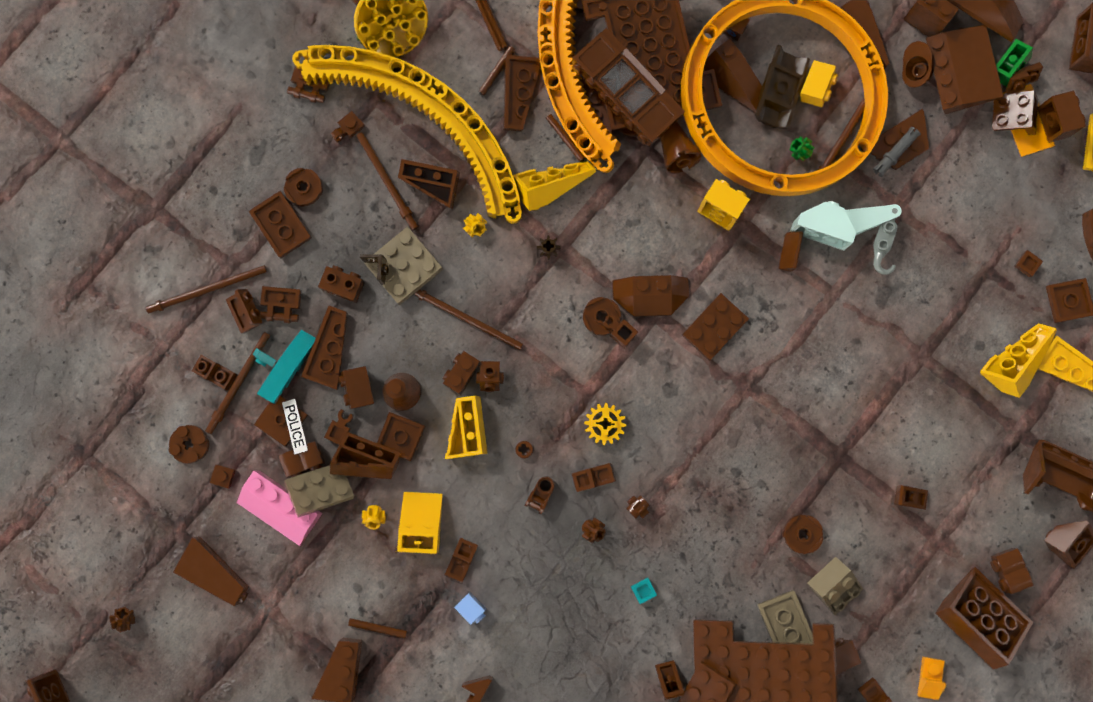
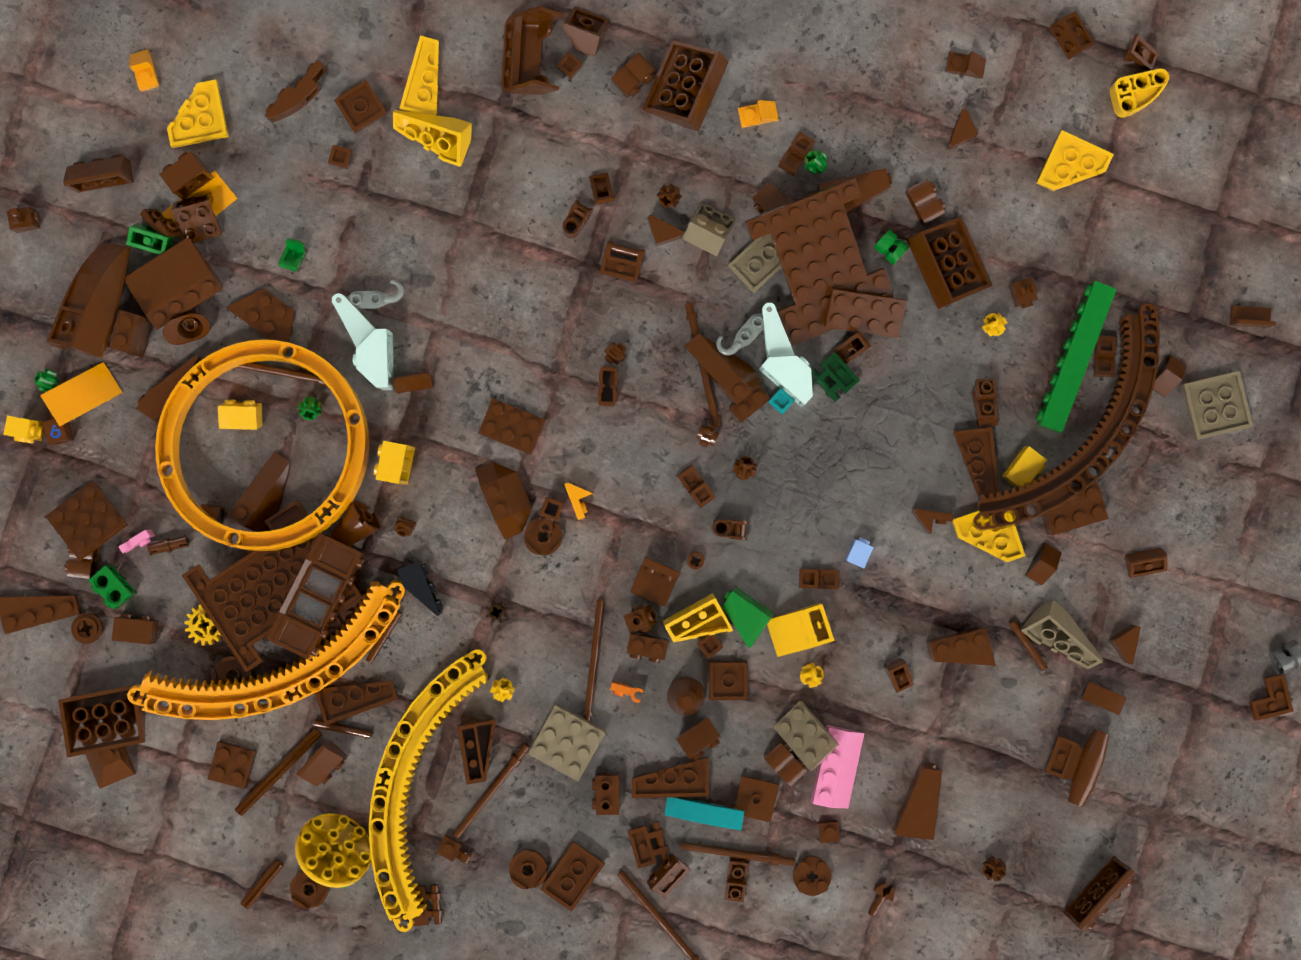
camera: 120 degrees left, 5 degrees up
teal plate [253,348,276,367] -> none
white sticker [282,399,308,454] -> none
reddish brown plate [324,409,354,445] -> none
reddish brown wedge [329,432,401,479] -> none
reddish brown bar [348,618,407,638] -> none
dark brown bracket [360,254,389,285] -> none
yellow wedge [513,161,596,211] -> none
yellow gear [584,403,626,445] -> none
dark brown piece [755,44,811,129] -> none
reddish brown plate [783,514,823,554] -> none
dark grey pin [873,127,921,177] -> none
none -> green bracket [278,238,306,272]
none -> reddish brown slope [296,740,347,786]
none -> reddish brown plate [394,516,417,537]
none -> black slope [397,561,443,616]
none -> reddish brown plate [556,51,583,80]
none -> reddish brown piece [563,200,593,238]
none -> light orange slope [564,483,593,520]
none -> reddish brown brick [597,366,618,407]
none -> reddish brown plate [600,241,645,283]
none -> reddish brown gear [604,342,627,365]
none -> orange plate [610,680,644,703]
none -> reddish brown bracket [630,557,680,607]
none -> reddish brown slope [648,214,684,247]
none -> reddish brown gear [657,183,682,208]
none -> reddish brown bar [685,303,721,427]
none -> reddish brown wedge [685,333,762,405]
none -> reddish brown plate [696,635,723,659]
none -> light aqua slope [716,303,813,407]
none -> green slope [722,587,775,648]
none -> reddish brown plate [729,384,771,423]
none -> dark green plate [811,352,860,402]
none -> reddish brown bar [868,881,894,917]
none -> reddish brown slope [883,658,914,693]

